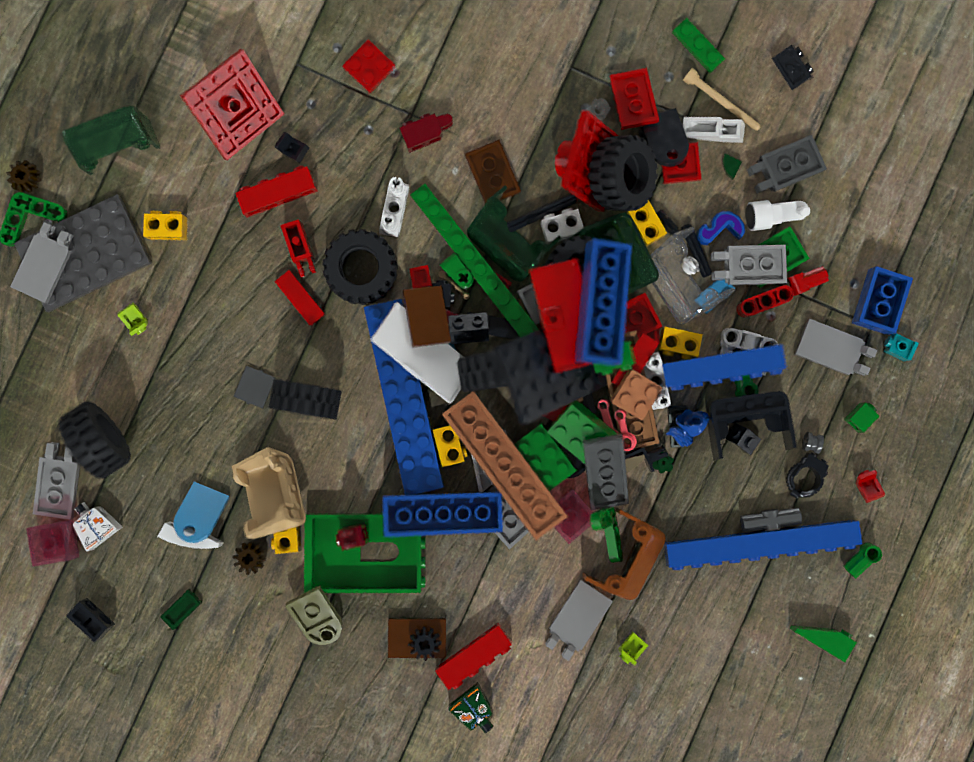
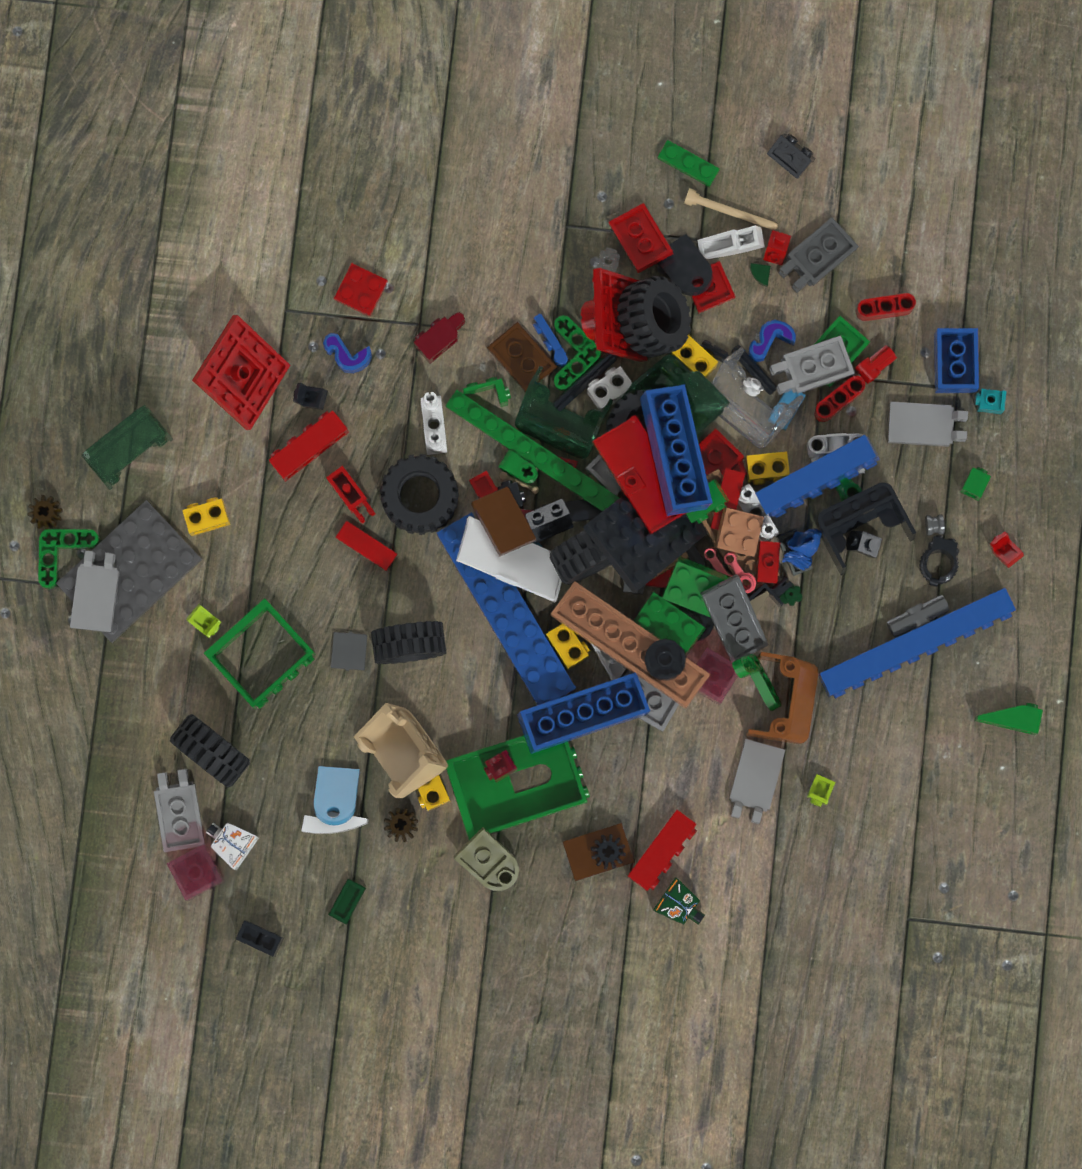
camera: 15 degrees left, 5 degrees down
white piece [746,200,810,231] -> none
green piece [843,543,882,579] -> none
none -> green window [204,598,316,709]
none -> blue animal [323,333,372,374]
none -> green bracket [463,377,511,407]
none -> blue hinge [532,314,568,368]
none -> green beam [554,315,601,391]
none -> black tile [645,639,686,681]
none -> clear green wing [679,371,730,413]
none -> red plate [756,541,780,583]
none -> red bracket [763,230,791,265]
none -> red beam [856,293,916,321]

